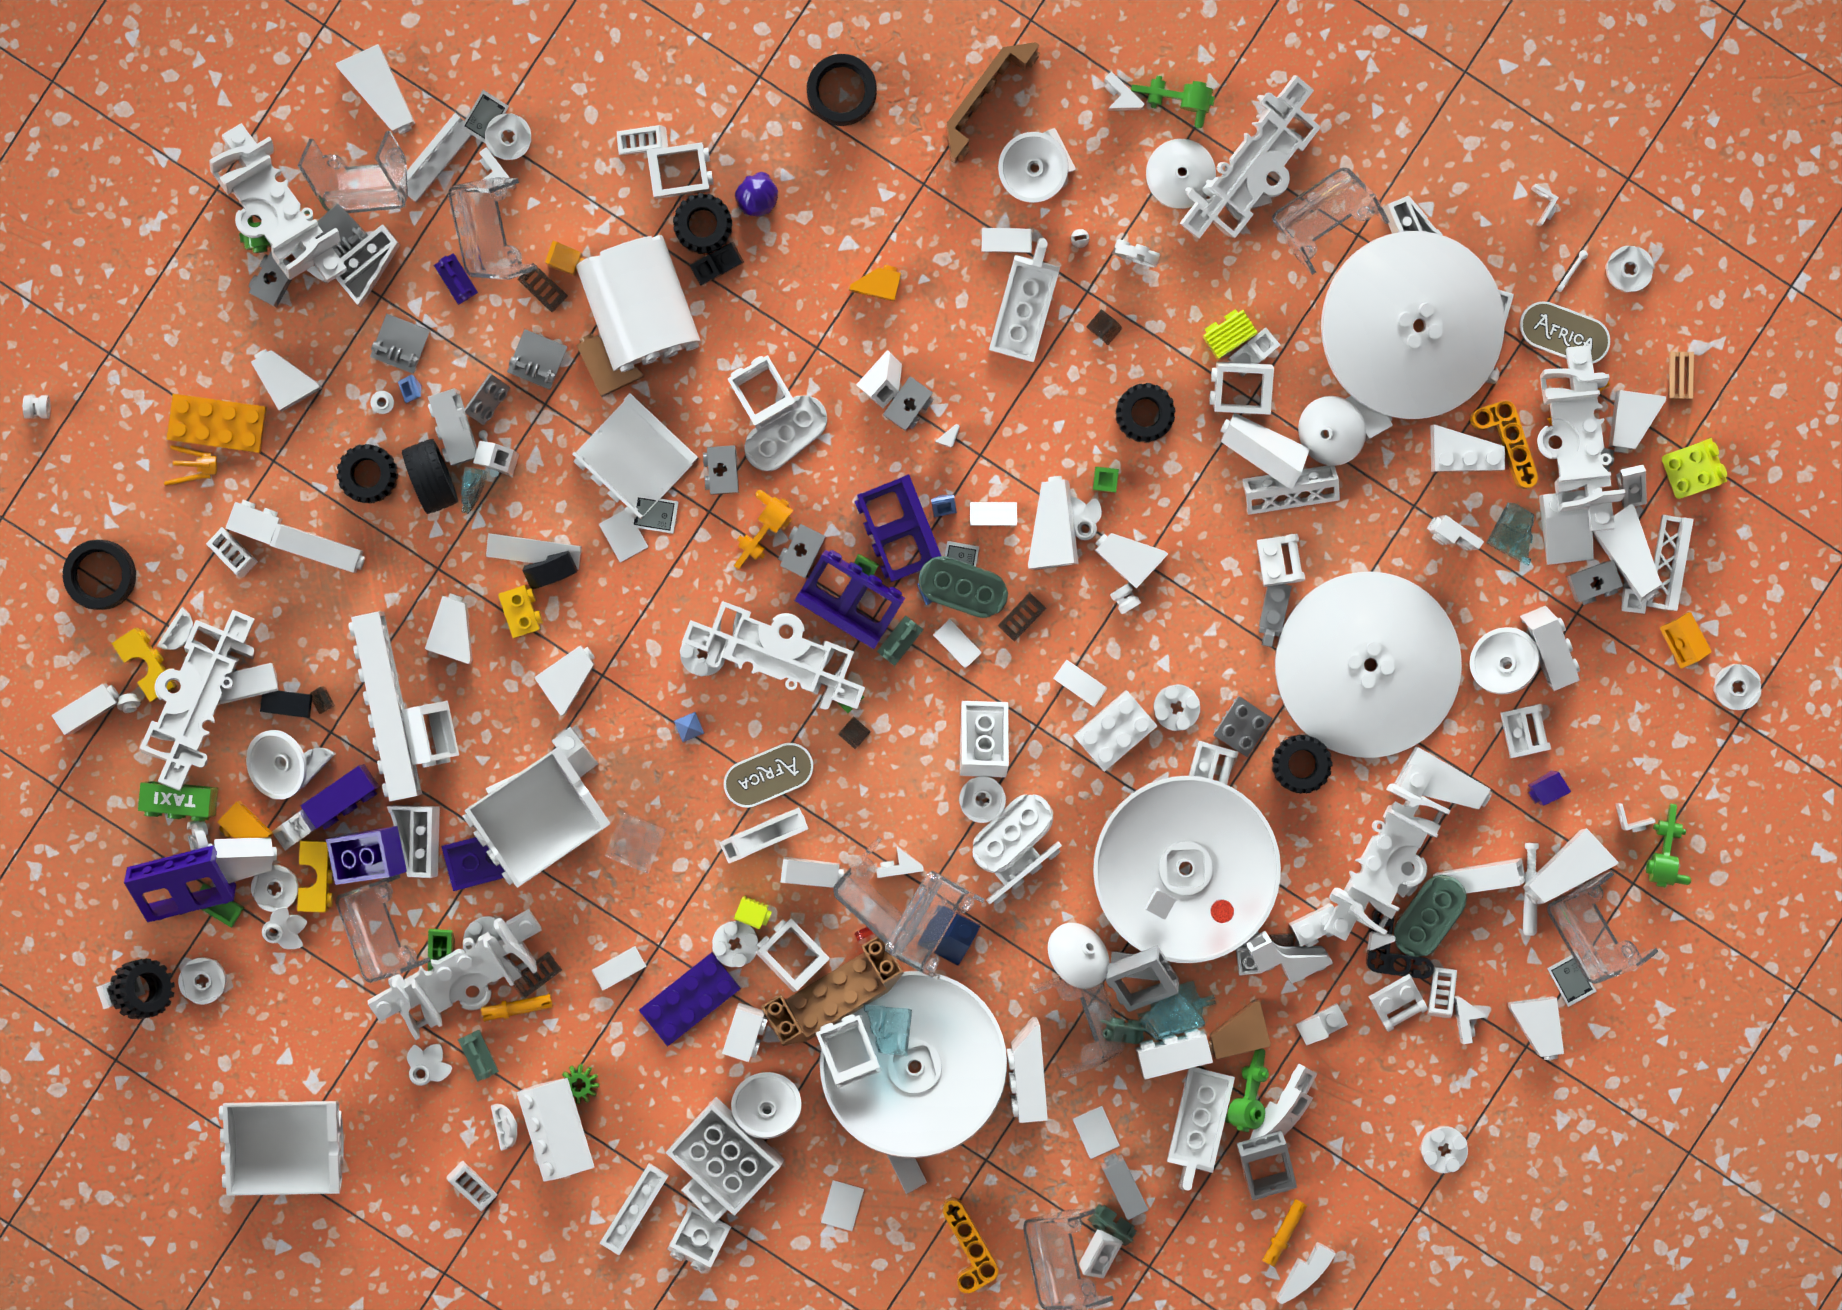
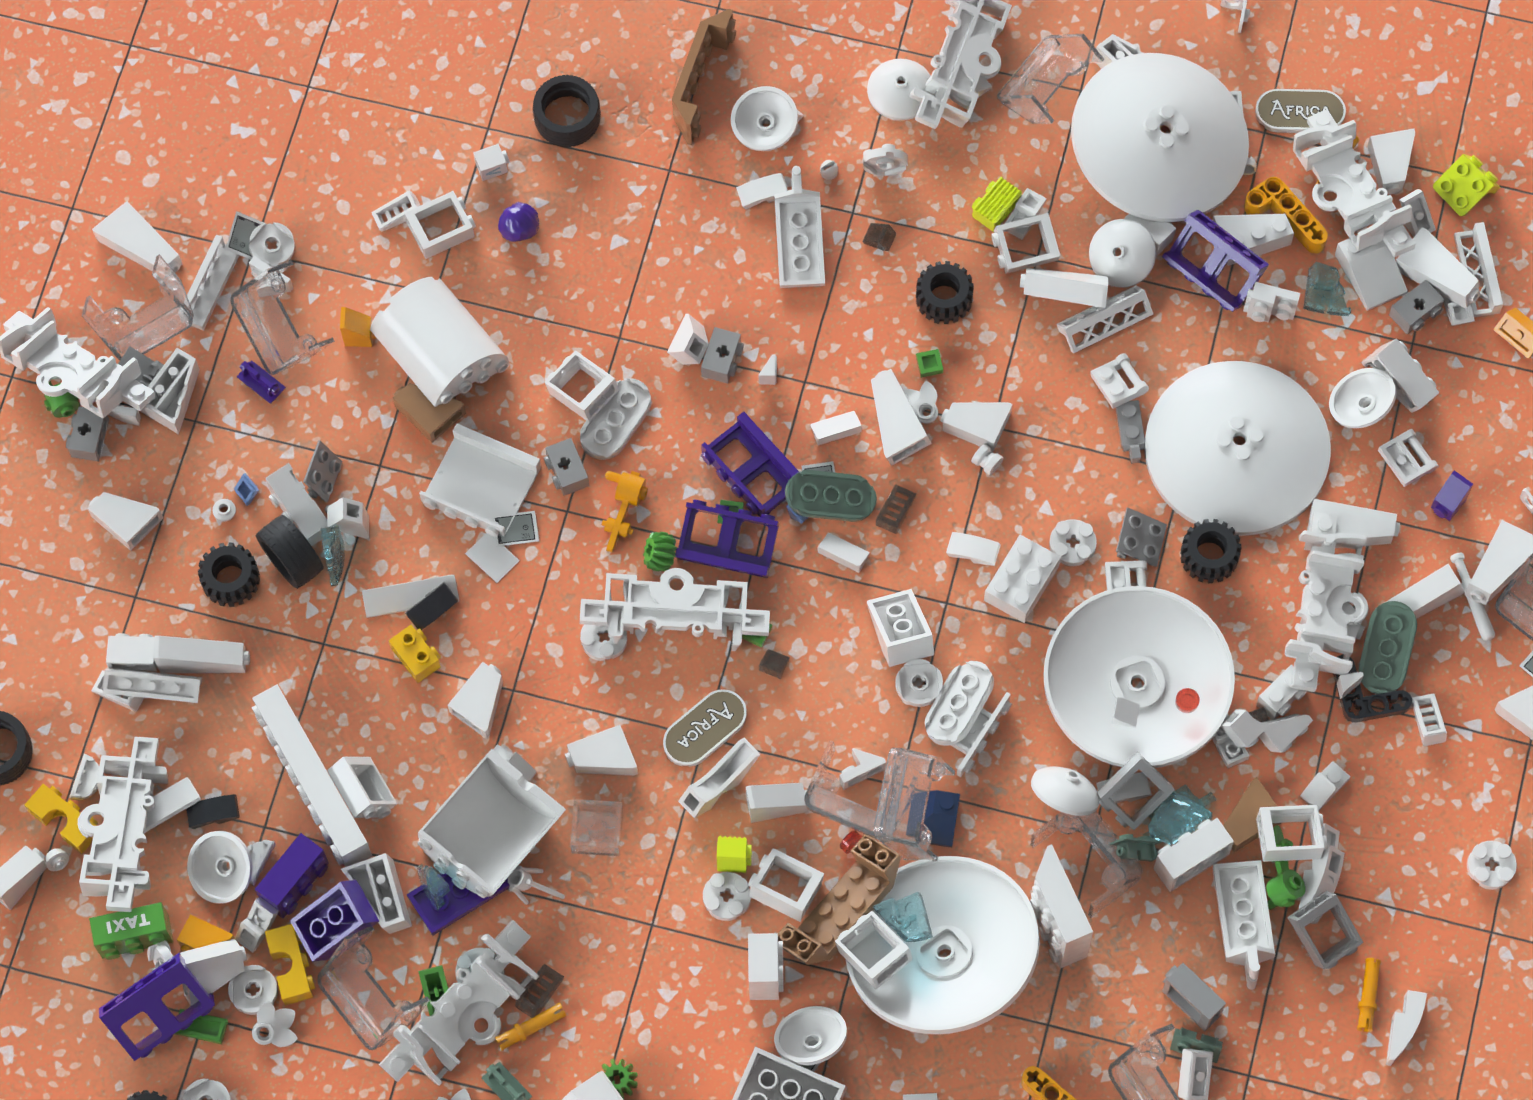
camera: 15 degrees left, 20 degrees down
light orange plant [164,445,217,486] -> none
light orange plate [166,393,267,453] -> none
clear smoke slope [310,686,335,714] -> none
light grey hinge [370,313,430,374] -> none
white slope [425,593,473,664] -> none
light grey hinge [507,329,568,390] -> none
clear smoke slope [517,263,568,313] -> none
white slope [591,946,646,991] -> none
dark purple plate [639,952,741,1047] -> none
black tyre [673,193,733,254] -> none
medium blue slope [674,712,704,742] -> none
black slope [689,242,744,286] -> none
light grey brick [778,524,826,578] -> none
light orange slope [849,265,901,302] -> none
sand green hinge [877,615,924,666] -> none
white slope [887,1155,927,1194] -> none
medium blue slope [931,495,957,517] -> none
white sticker [1073,1106,1120,1159] -> none
white slope [1104,71,1145,111] -> none
bright green piece [1131,76,1215,129] -> none
white plate [1368,974,1429,1032] -> none
white slope [1454,996,1487,1044] -> none
white hinge [1556,250,1588,292] -> none
white plate [1605,246,1654,293] -> none
light nougat tile [1668,351,1694,399] -> none
none -> white fence [102,667,202,703]
none -> clear light blue slope [417,864,450,910]
none -> white brick [473,143,510,181]
none -> white plant [508,865,565,905]
none -> white slope [565,725,638,776]
none -> bright green gear [643,532,677,572]
none -> dark purple window [1162,210,1269,312]
none -> white window [1256,805,1327,862]

